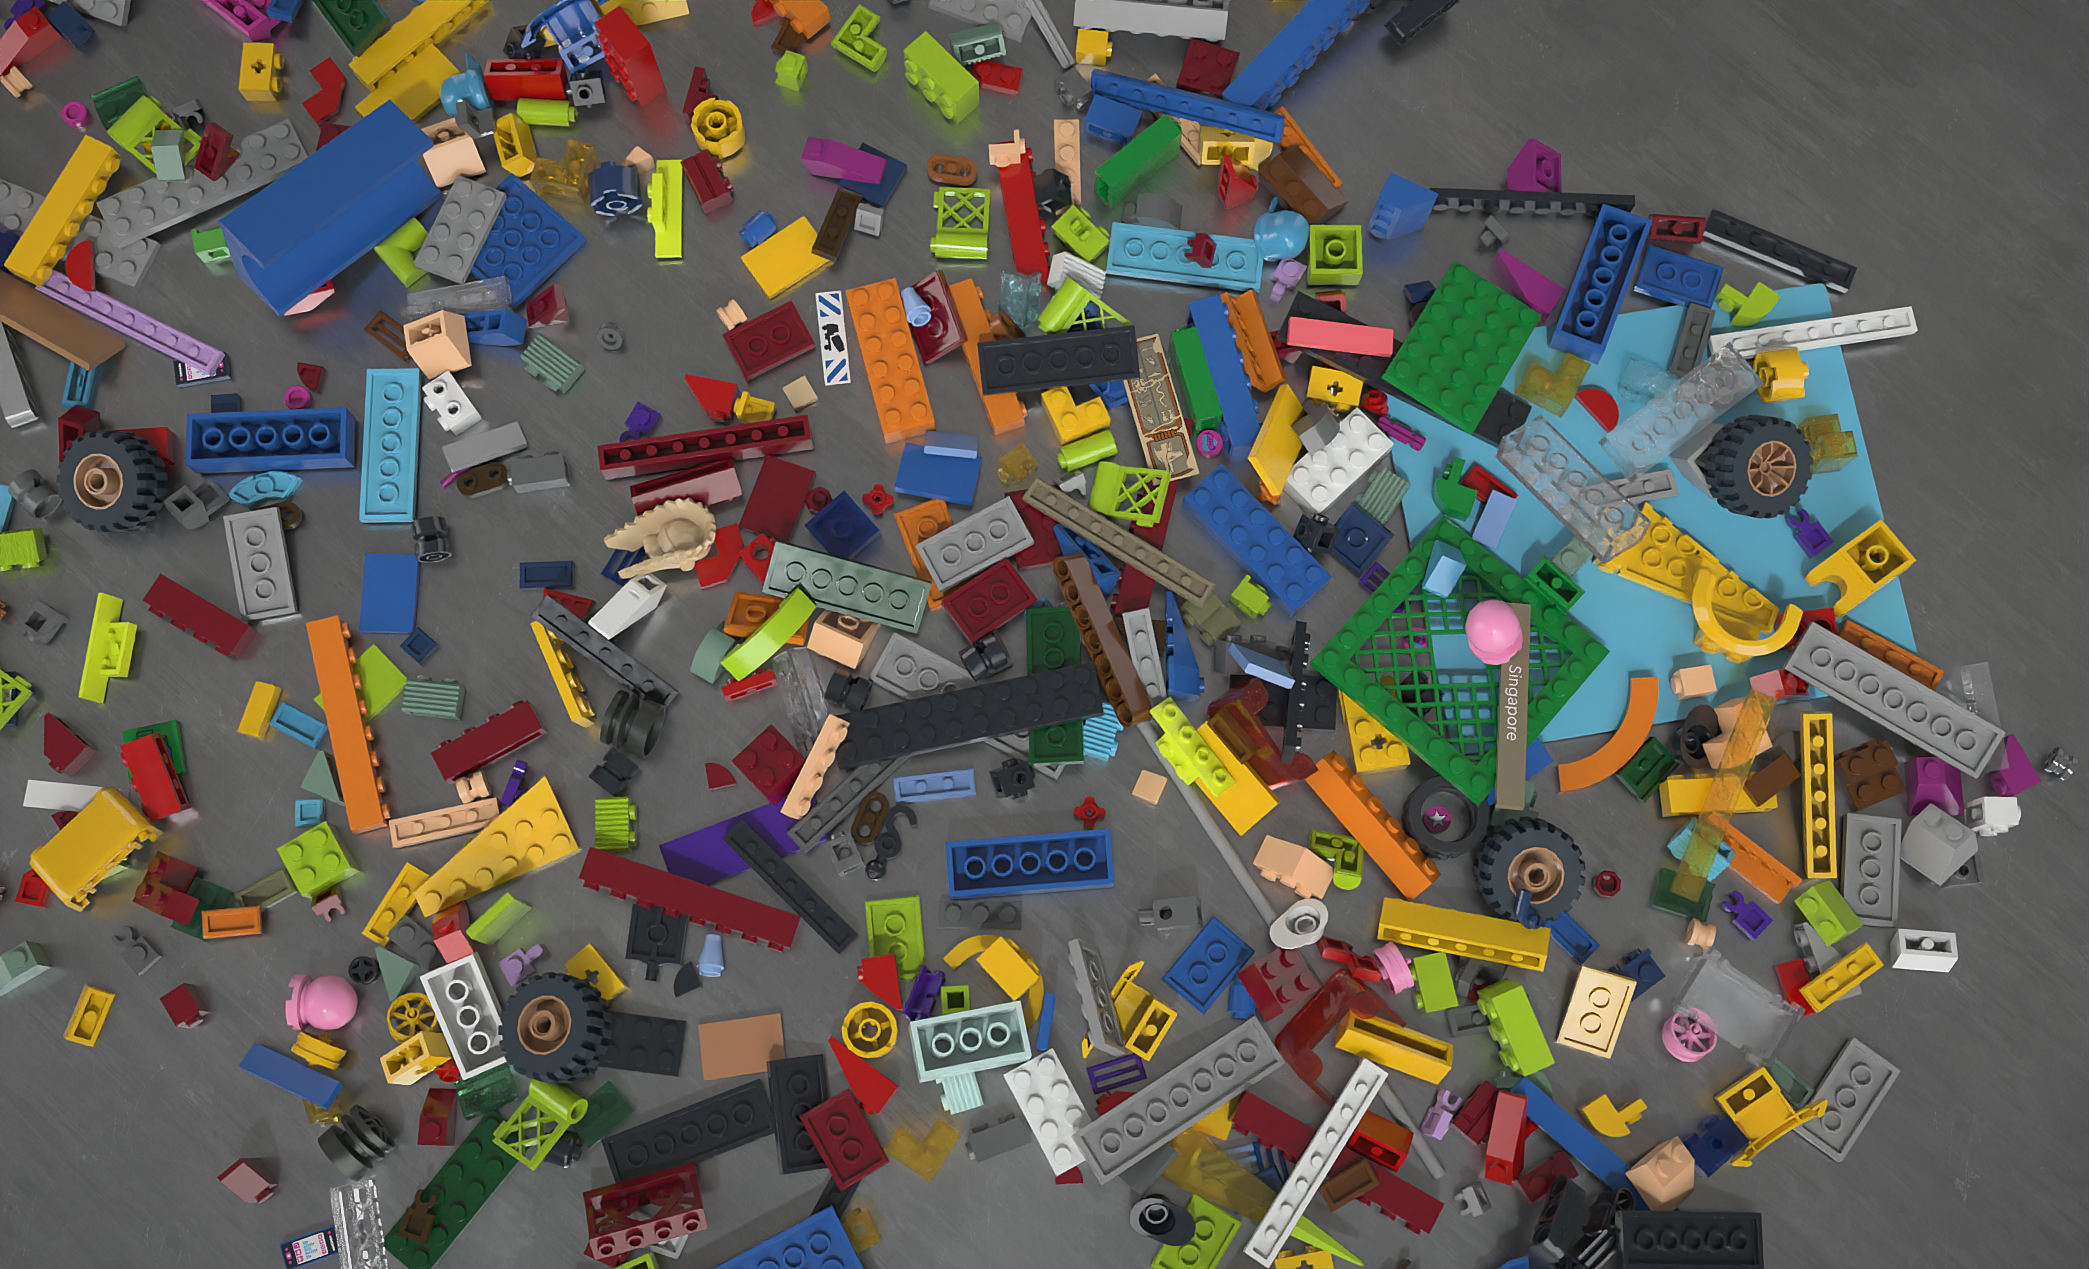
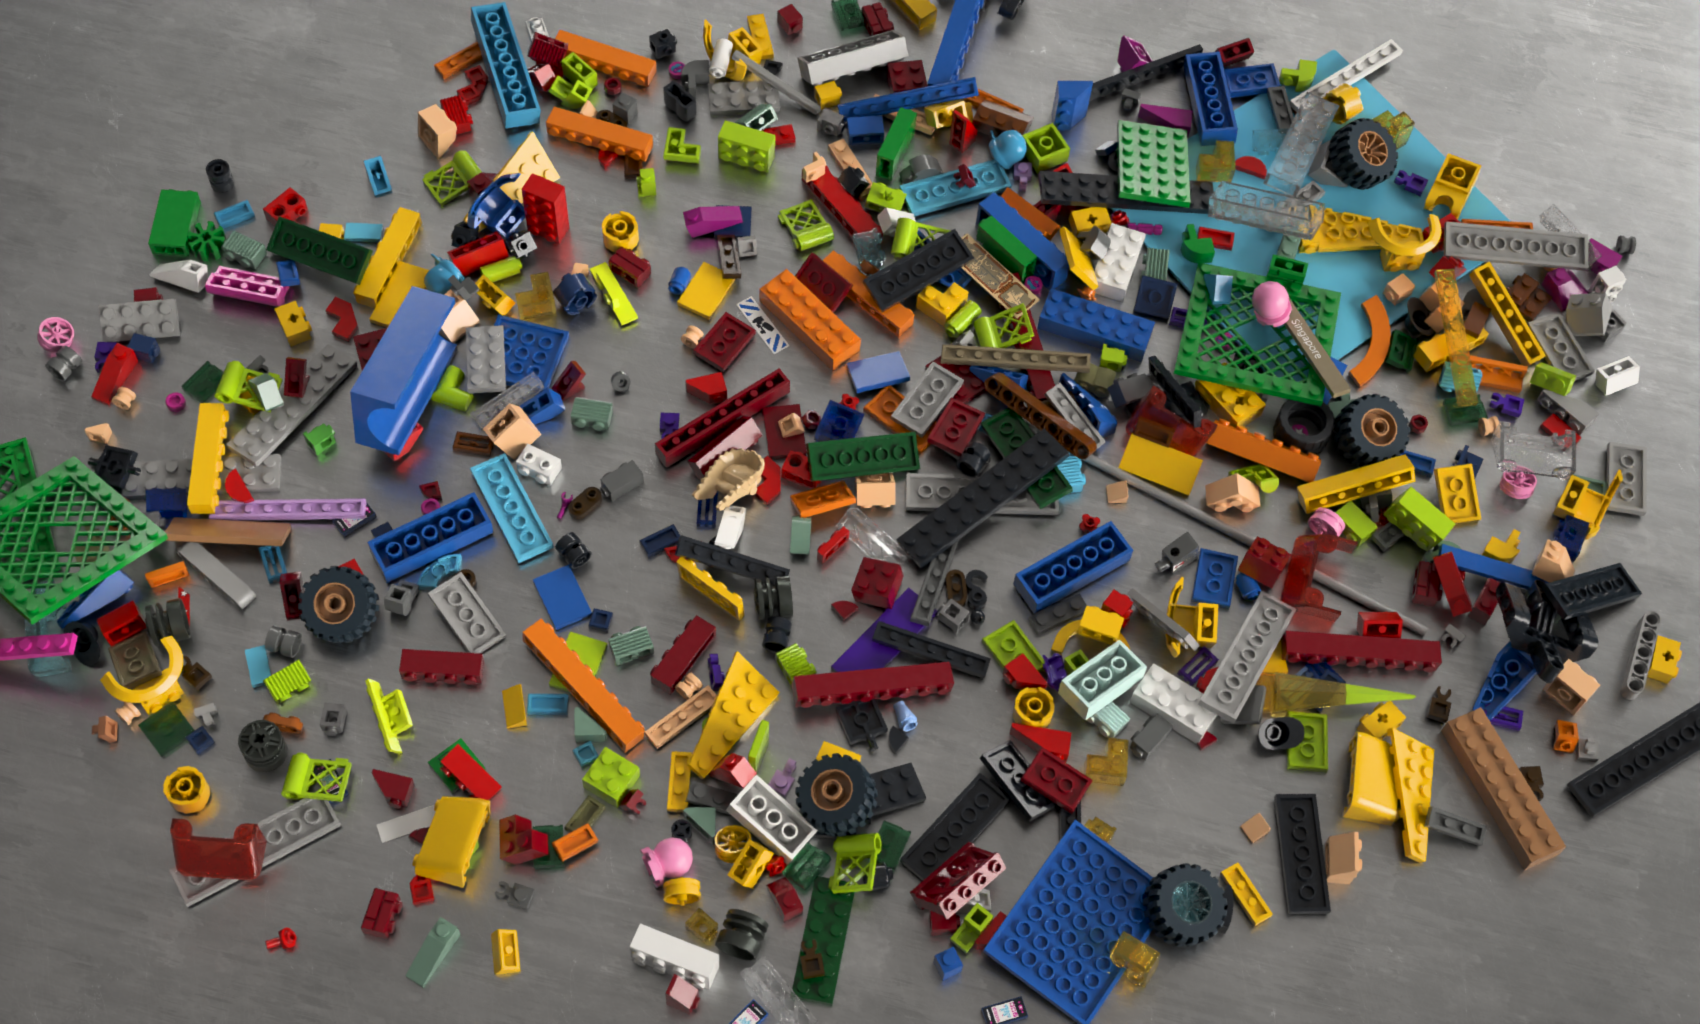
camera: 30 degrees left, 15 degrees down
dark red brick [159,983,210,1029] -> none
blue tile [239,1043,344,1110] -> none
light grey tile [442,421,527,473] -> none
dark red slope [682,66,719,124] -> none
nougat tile [698,1013,786,1081] -> none
lime slope [719,587,816,681] -> none
yellow bracket [734,391,776,424] -> none
light nougat plate [780,714,850,820] -> none
tan tile [782,375,818,412] -> none
black wheel [824,667,873,712] -> none
medium blue tile [893,768,977,805] -> none
light blue cone [900,287,931,327] -> none
medium blue tile [924,430,978,459] -> none
dark orange plate [927,154,977,186] -> none
black brick [989,758,1035,799] -> none
clear yellow brick [996,442,1038,484] -> none
blue tile [1036,992,1056,1052] -> none
neon yellow bracket [1149,697,1236,798] -> none
medium blue tile [1228,643,1295,689] -> none
white plate [1243,1058,1388,1268] -> none
white piece [1269,899,1329,949] -> none
coral tile [1287,317,1394,357] -> none
black brick [1293,512,1340,554] -> none
red tile [1316,936,1382,983] -> none
reddish brown tile [1318,1158,1380,1212] -> none
yellow brick [1335,1007,1454,1085] -> none
lavender plate [1419,1088,1463,1140] -> none
medium blue tile [1472,490,1517,549] -> none
dark blue arm [1514,889,1542,930] -> none
black plate [1704,209,1857,293] -> none
yellow tile [1799,942,1884,1013] -> none
none -> white brick [630,924,719,990]
none -> light nougat slope [778,413,805,438]
none -> red brick [1101,589,1133,628]

